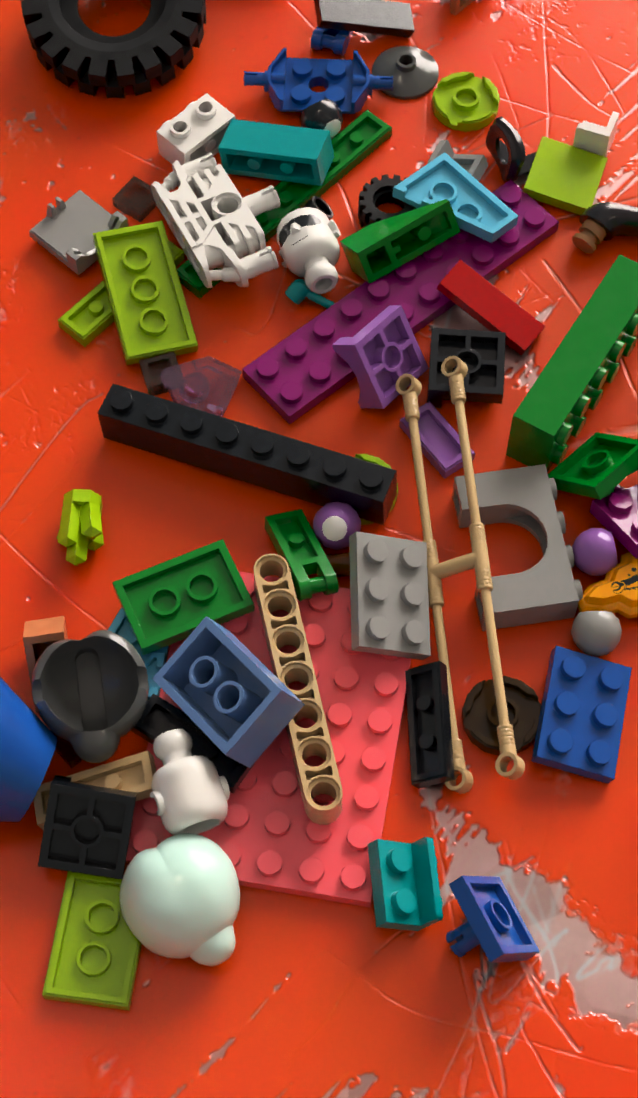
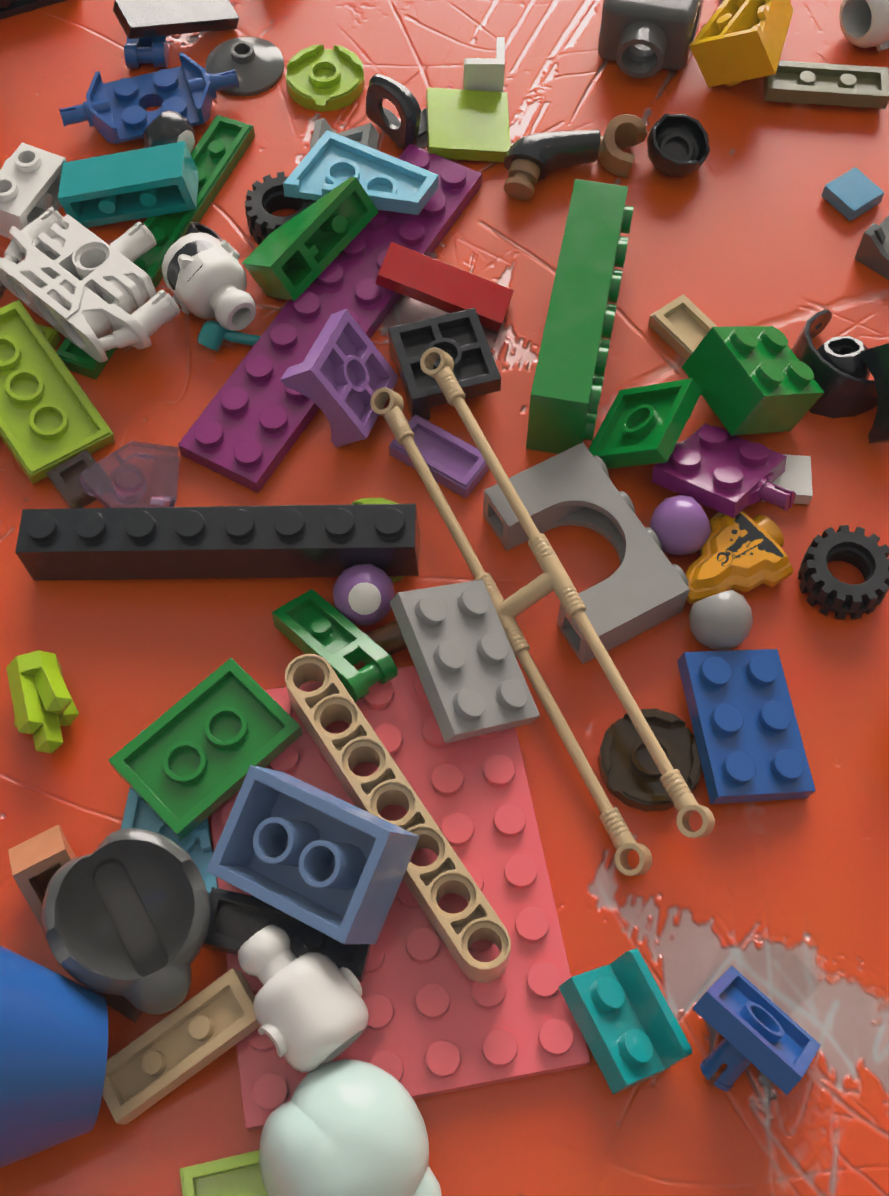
camera: 20 degrees left, 0 degrees up
black piece [38,775,137,879] -> none
black tile [405,661,455,788] -> none

